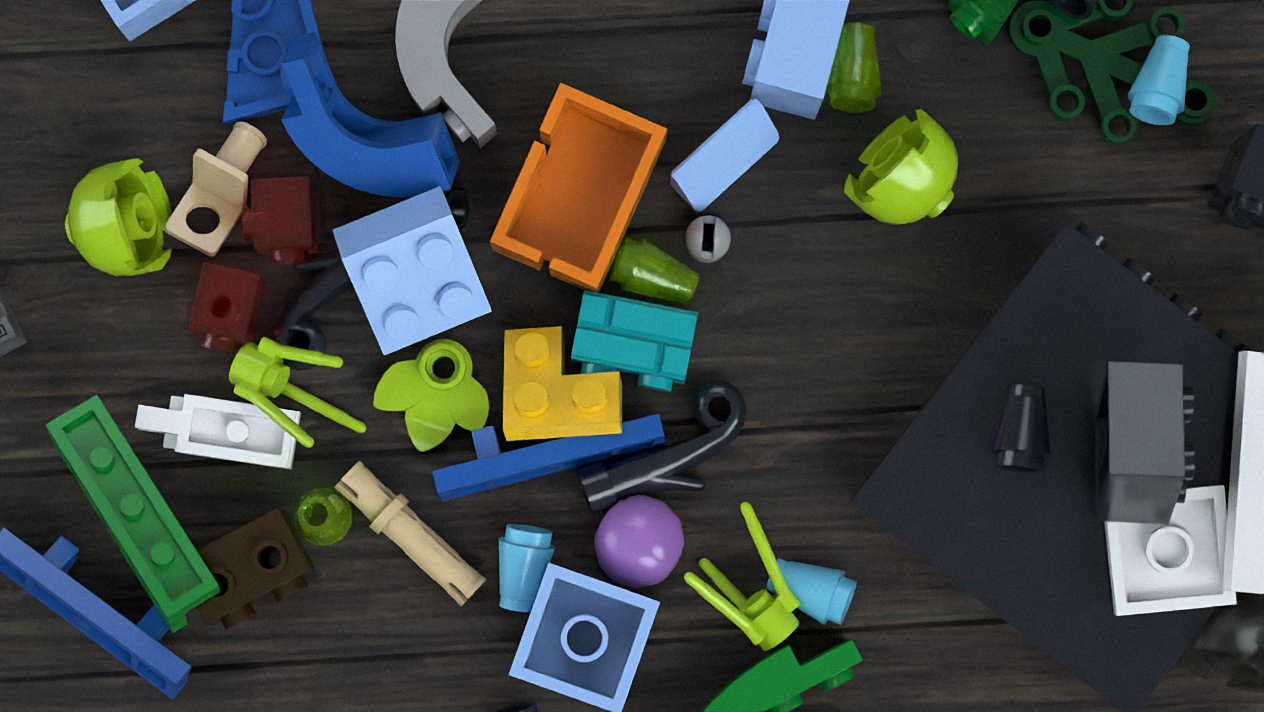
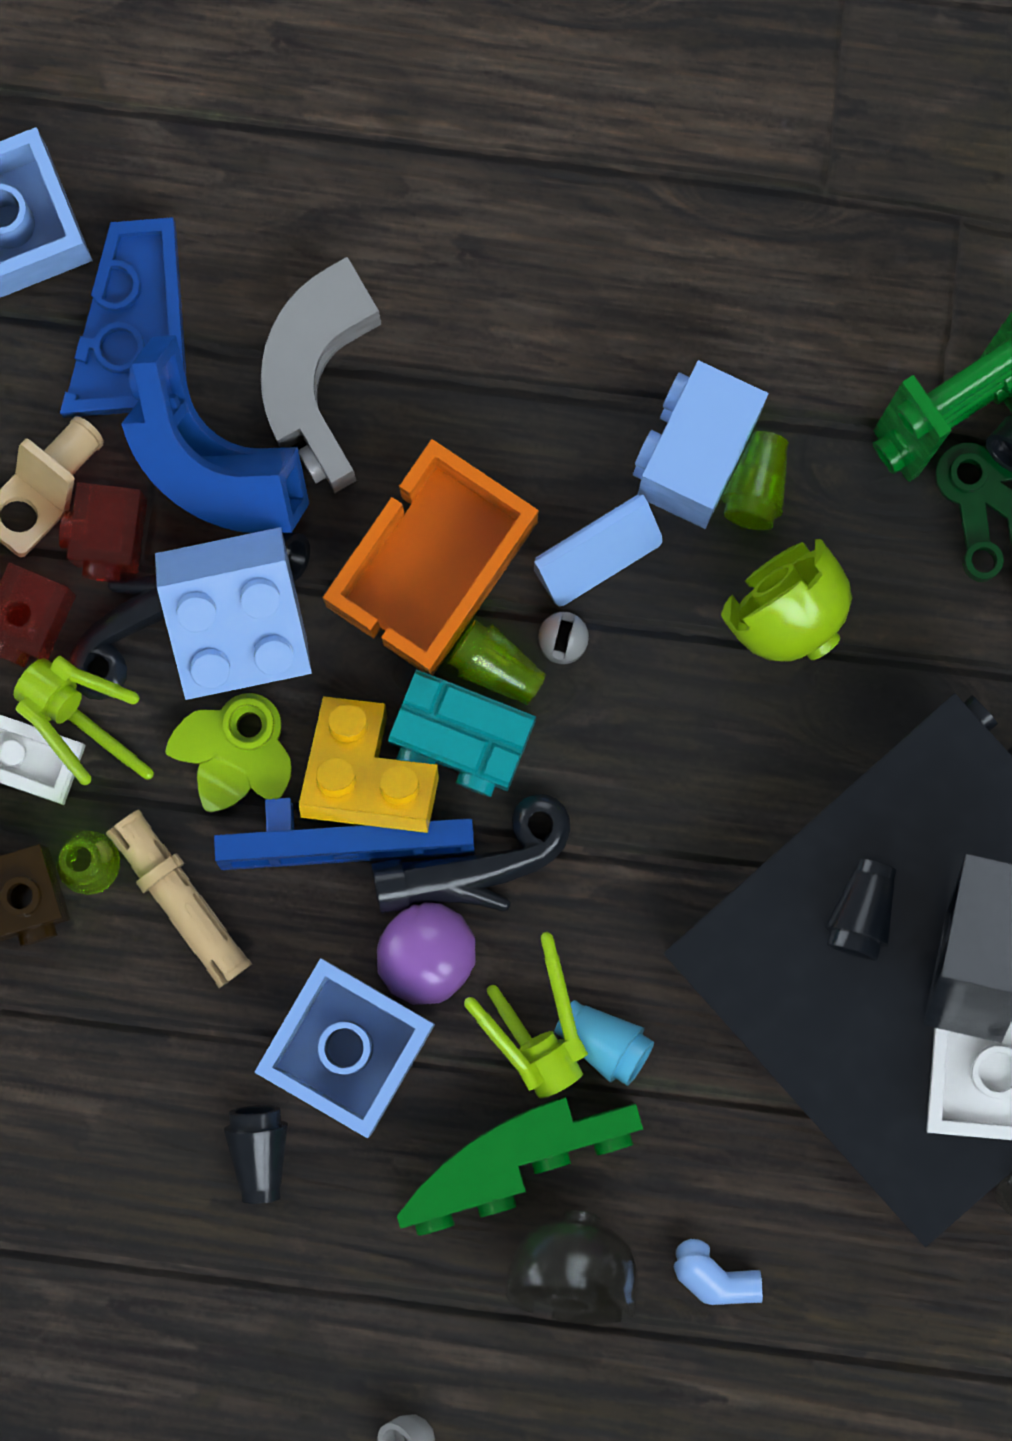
camera: 15 degrees right, 0 degrees up
medium azure cone [498,524,556,612] -> none

